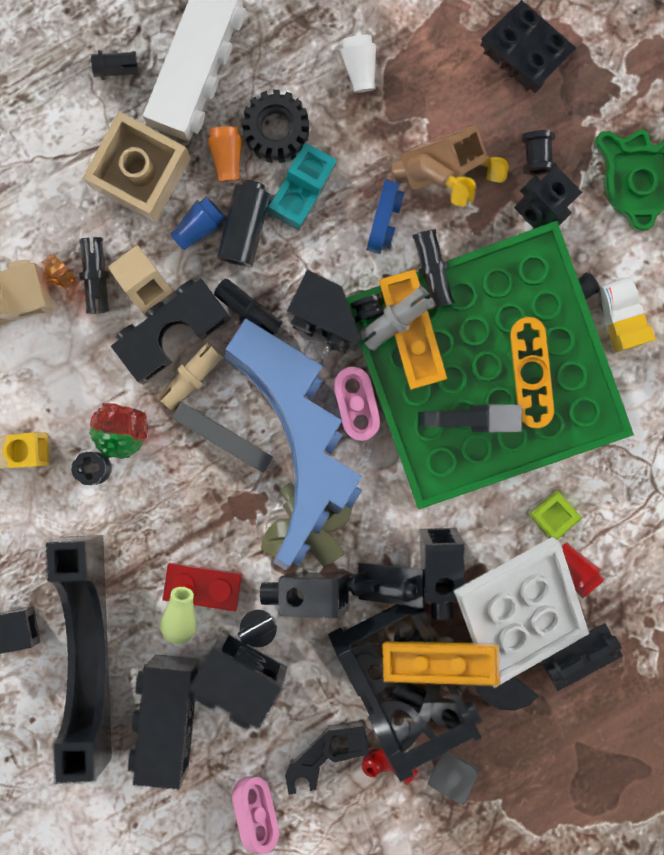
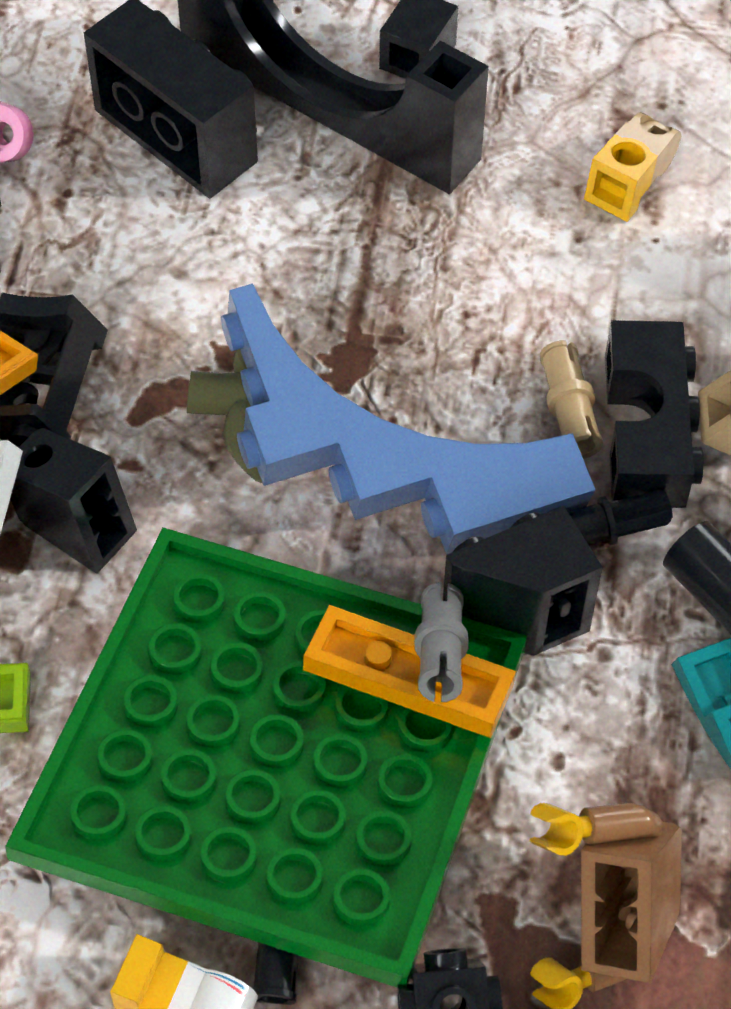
camera: 130 degrees right, 30 degrees down
black bush [71,452,112,485] -> none
clear red piece [89,403,149,459] -> none
yellowish green cone [159,587,197,644] -> none
red plate [162,562,243,612] -> none
dark grey beam [171,402,273,473] -> none
black brick [189,631,287,730] -> none
black plate [237,609,278,647] -> none
black torso [260,572,350,618] -> none
bright pink plate [334,367,380,441] -> none
black hinge [346,562,425,608] -> none
black bush [350,294,386,323] -> none
blue plate [366,179,405,254] -> none
black pin [412,229,455,309] -> none
black piece [418,405,522,432] -> none
light orange beam [510,317,554,428] -> none

